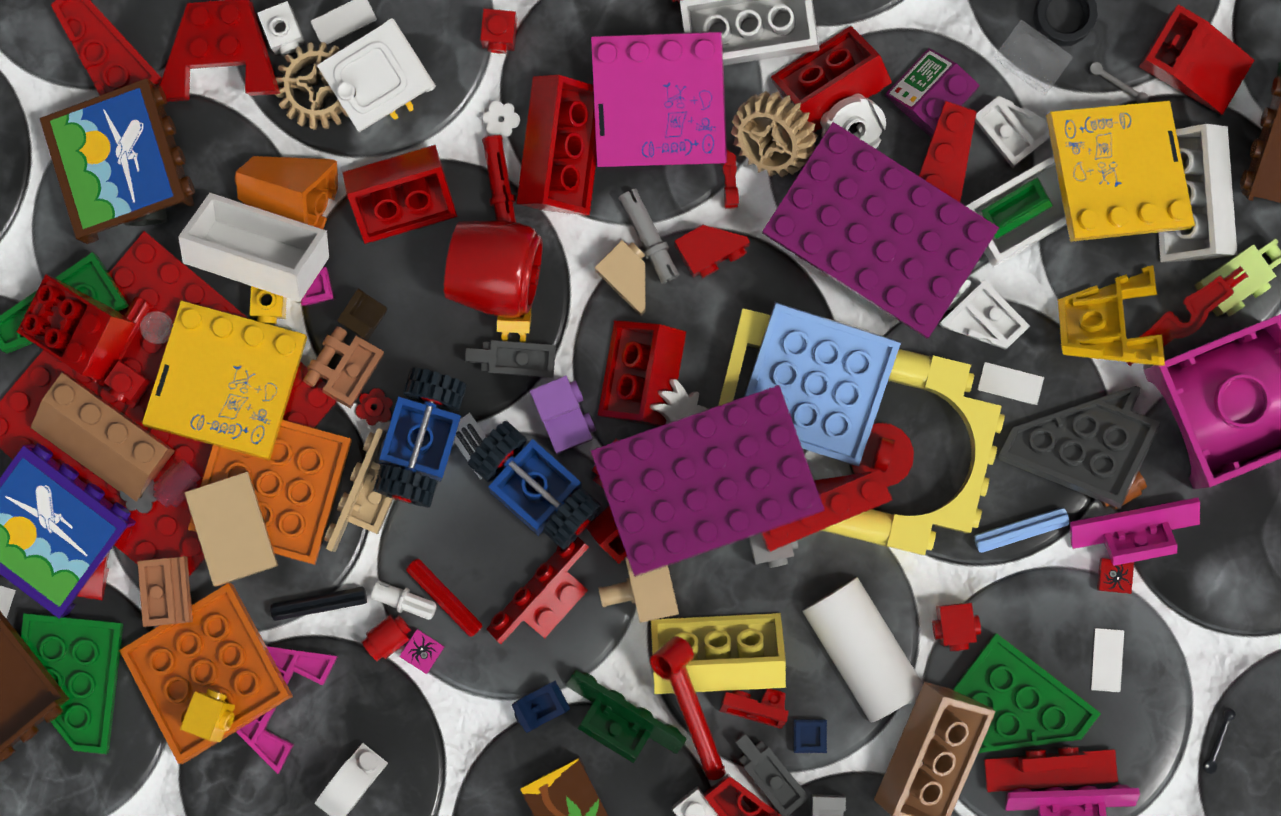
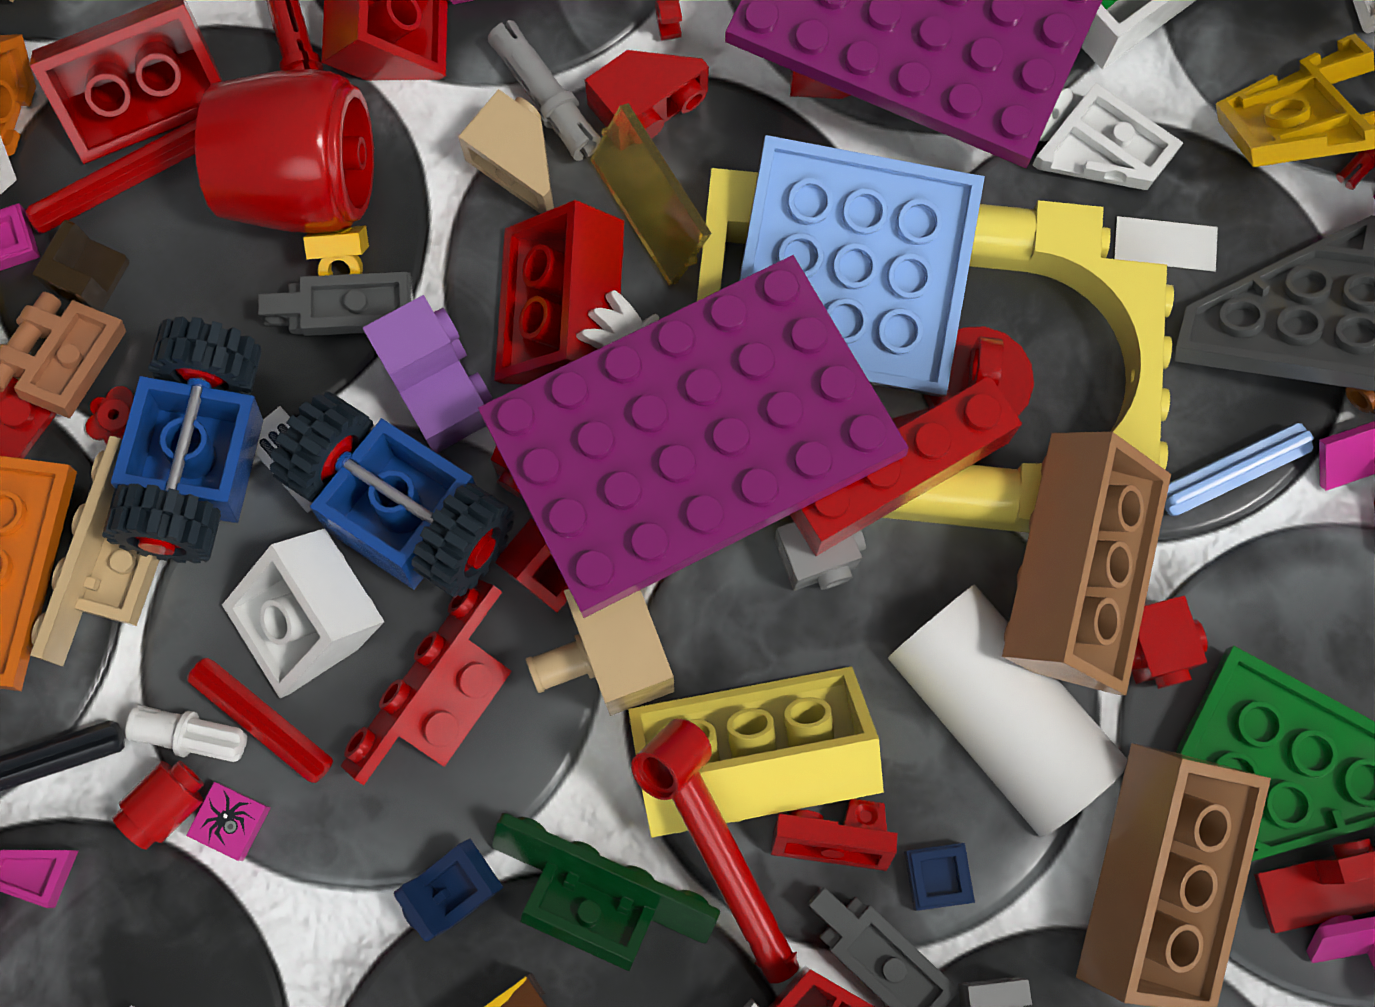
camera: 10 degrees left, 10 degrees down
none -> red axle [25,118,197,233]
none -> white slope [222,528,384,698]
none -> clear yellow piece [591,103,712,286]
none -> medium nougat slope [1002,432,1171,696]

